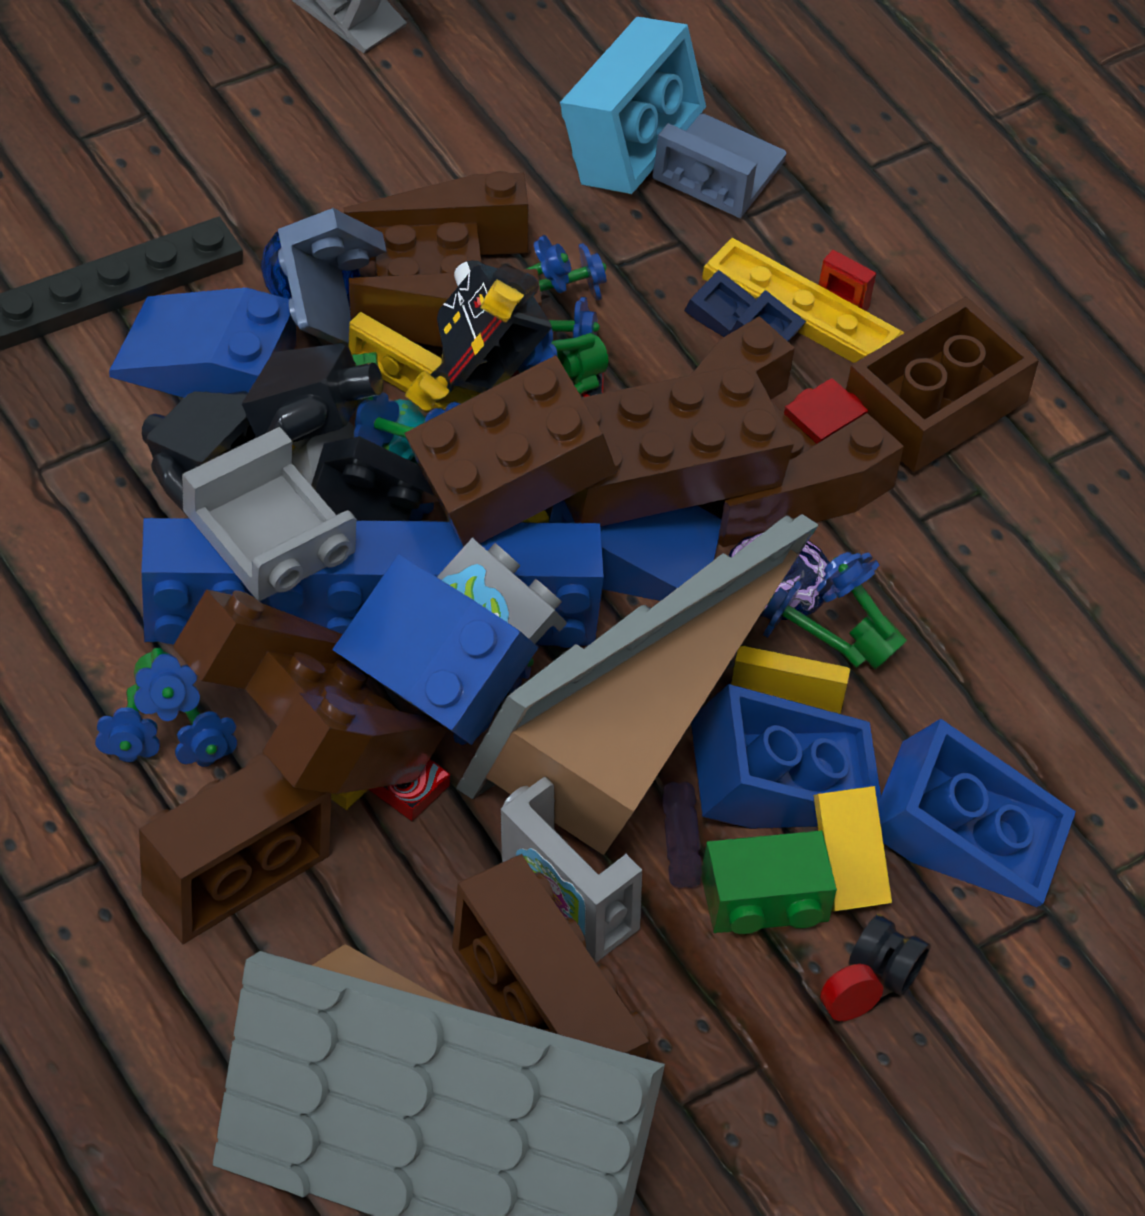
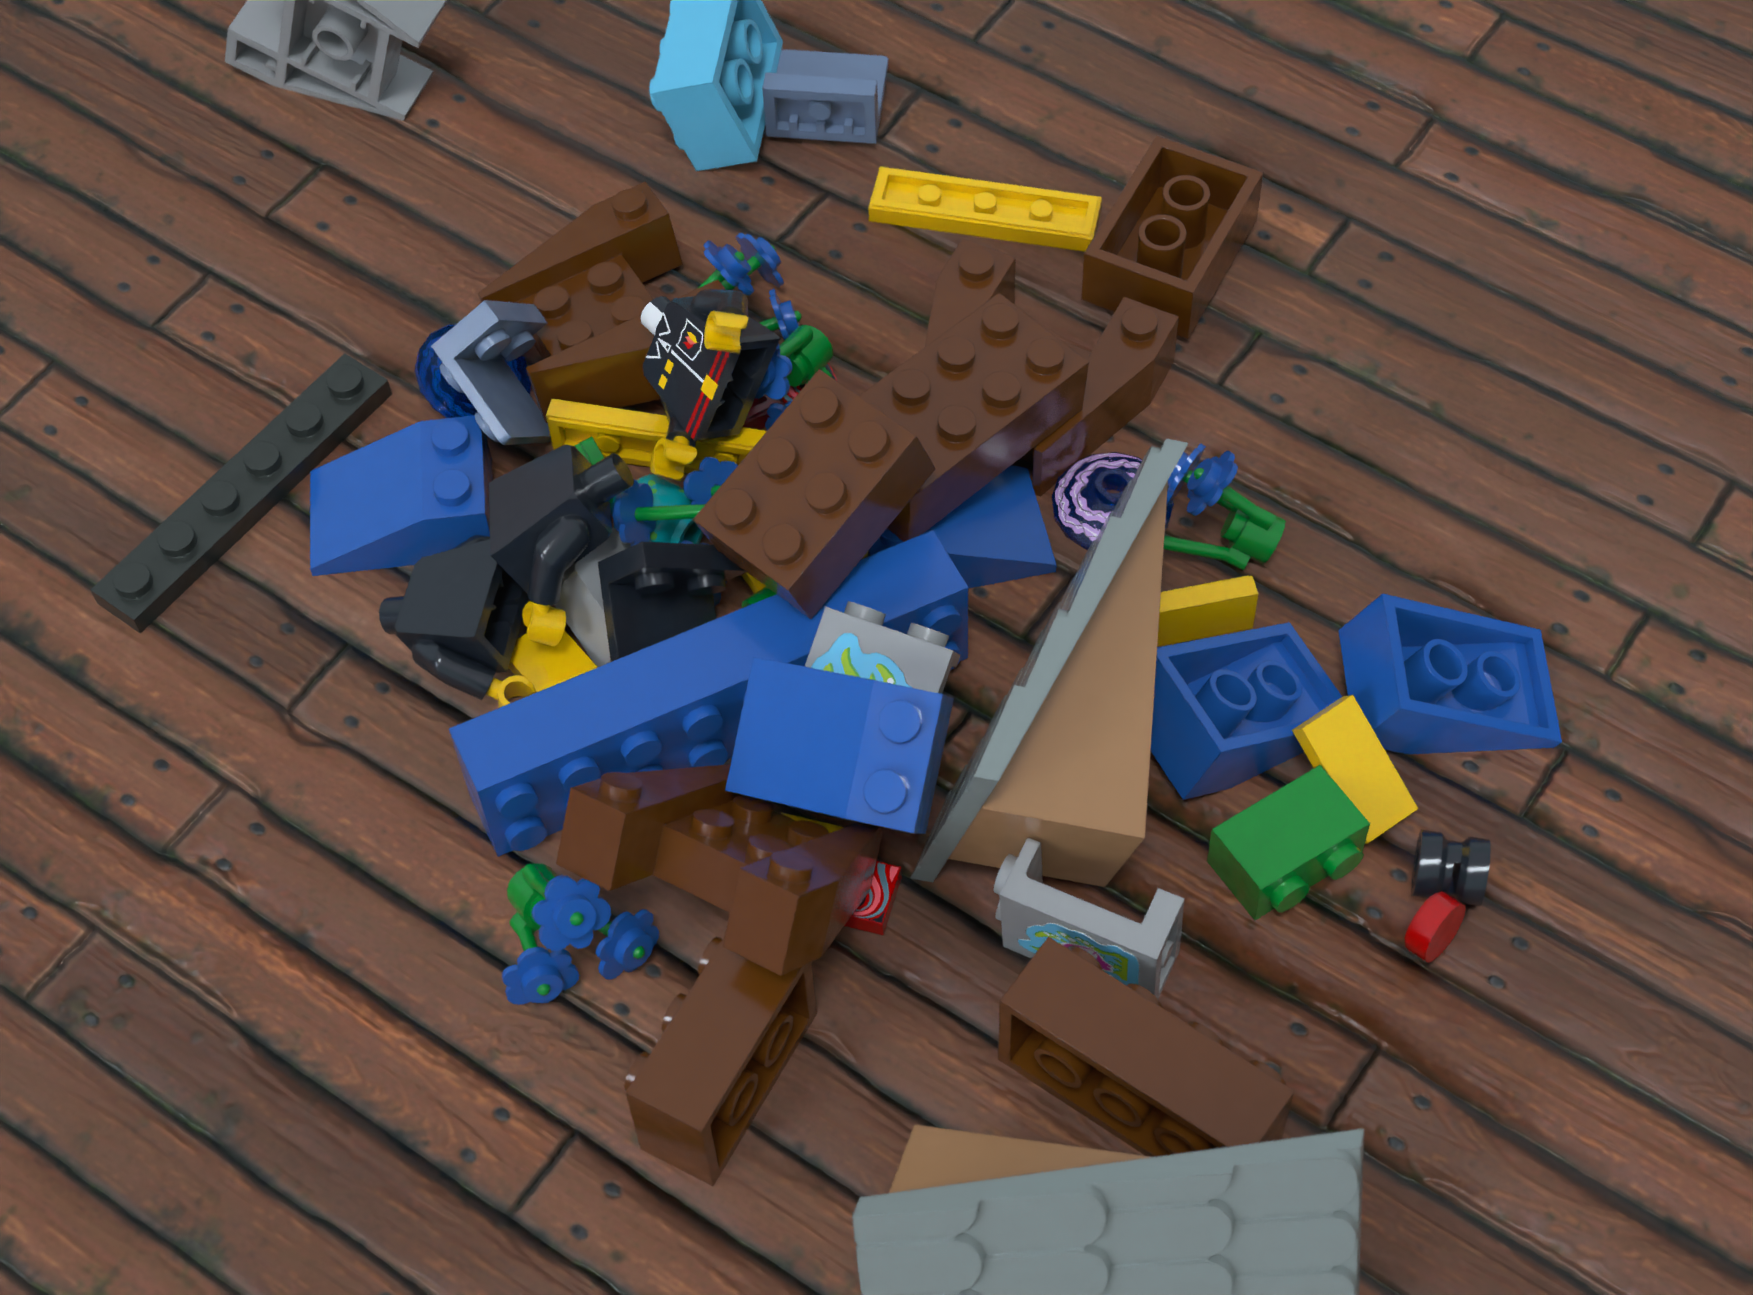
camera: 15 degrees left, 5 degrees up
light grey panel [182,427,357,601] -> none
clear purple axle [662,781,702,889] -> none
dark blue slope [684,270,806,342] -> none
red brick [784,378,868,444] -> none
red tile [818,249,876,311] -> none

